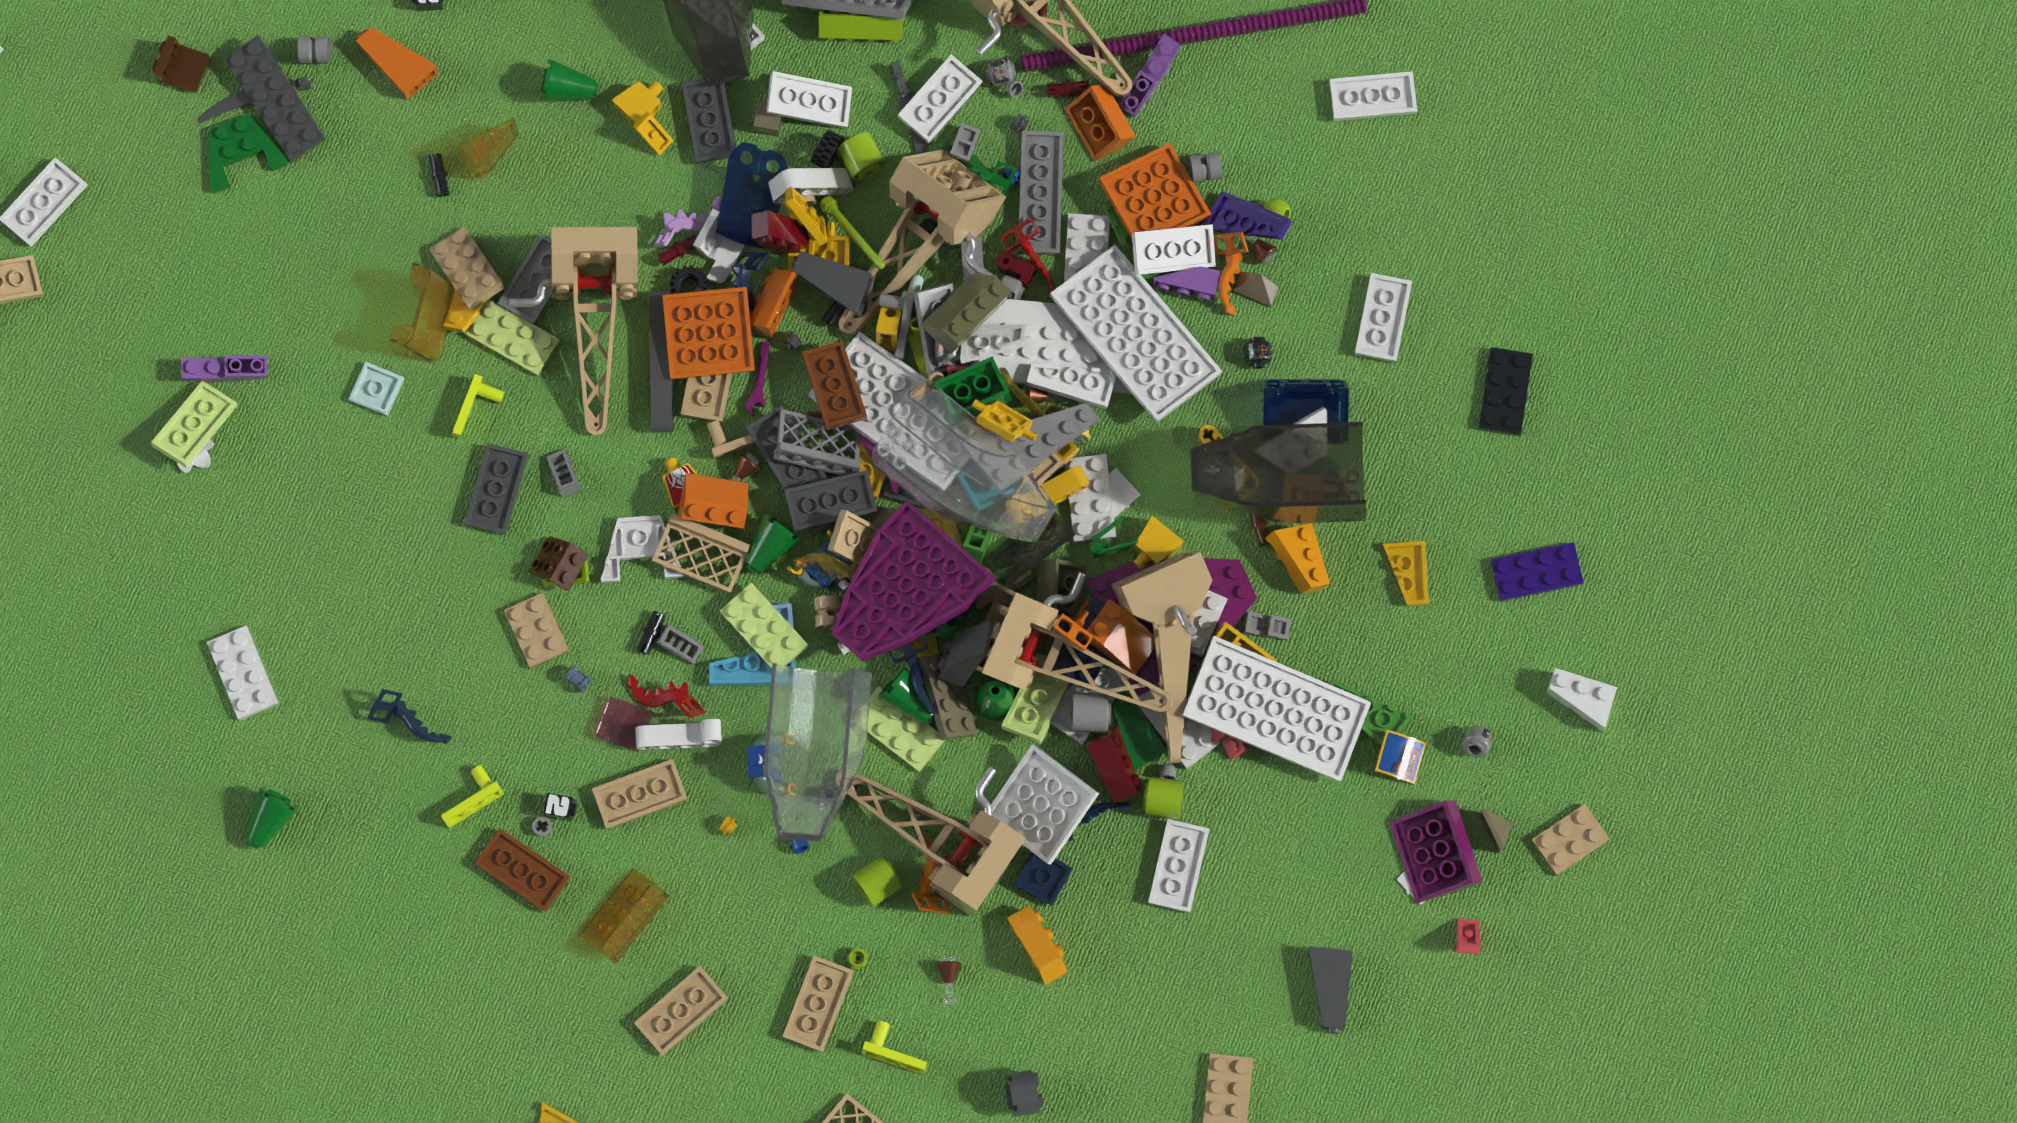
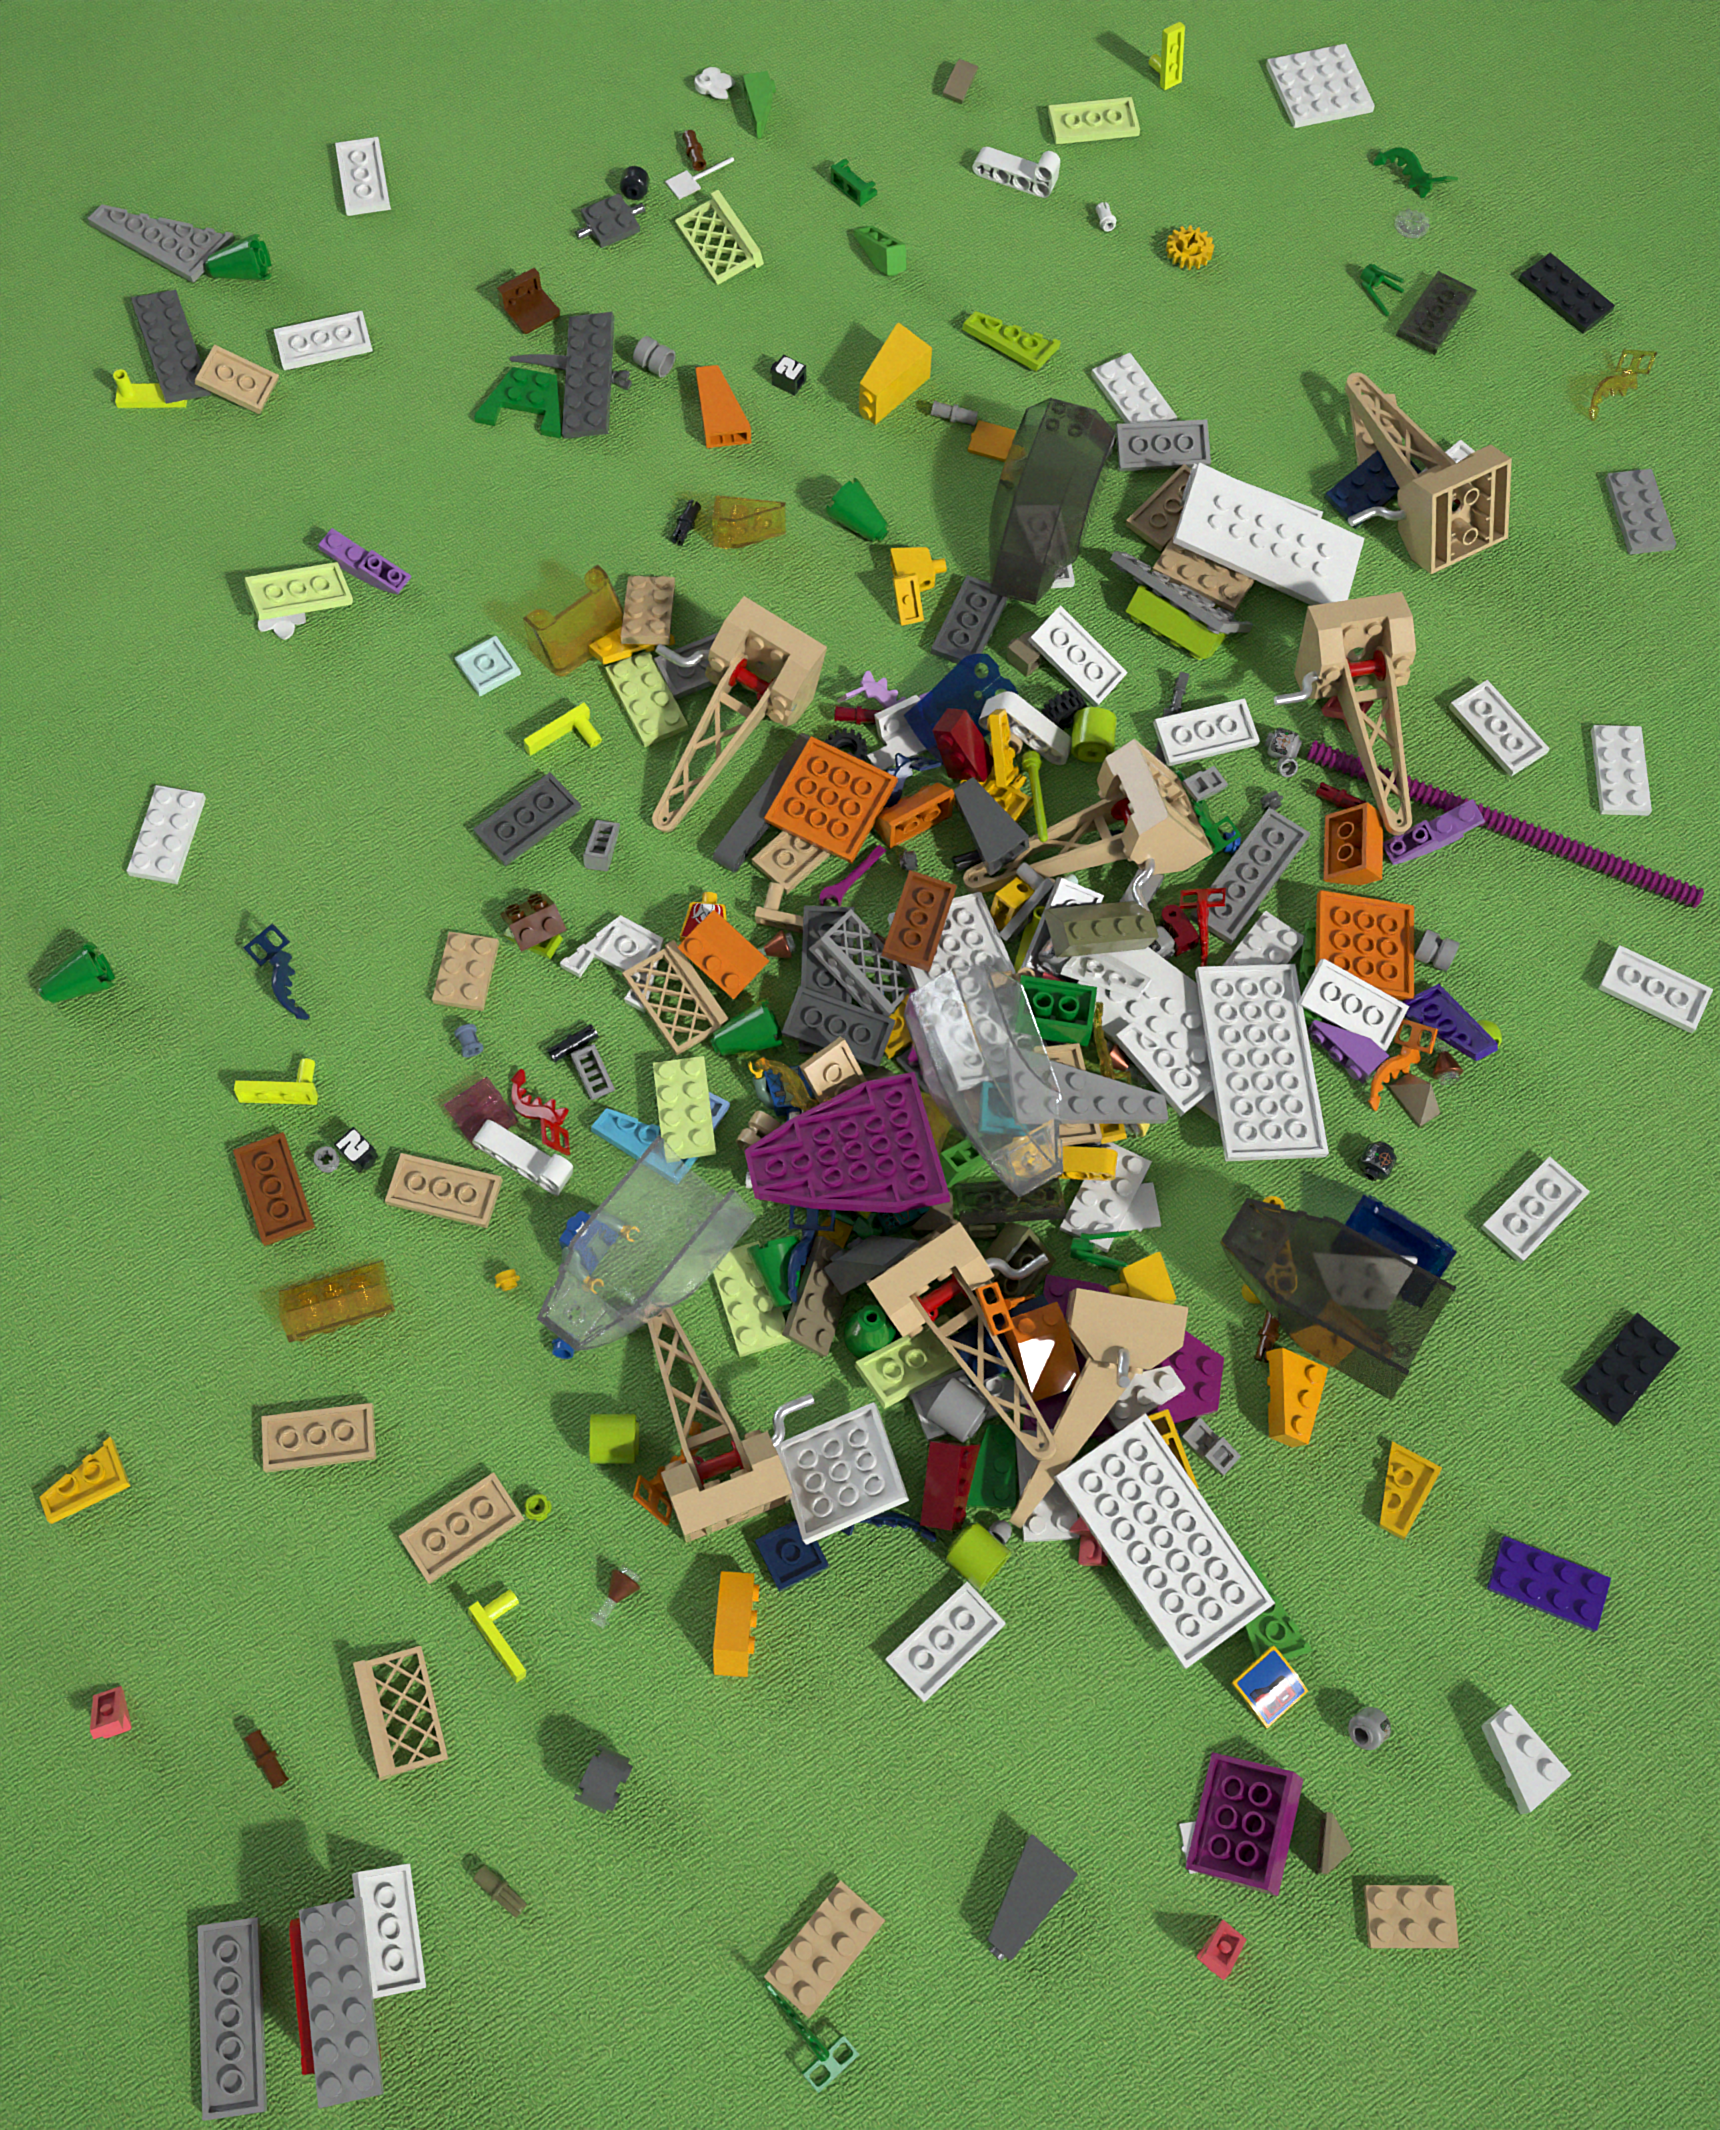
camera: 30 degrees right, 10 degrees down
yellow plate [972,399,1038,443] -> none

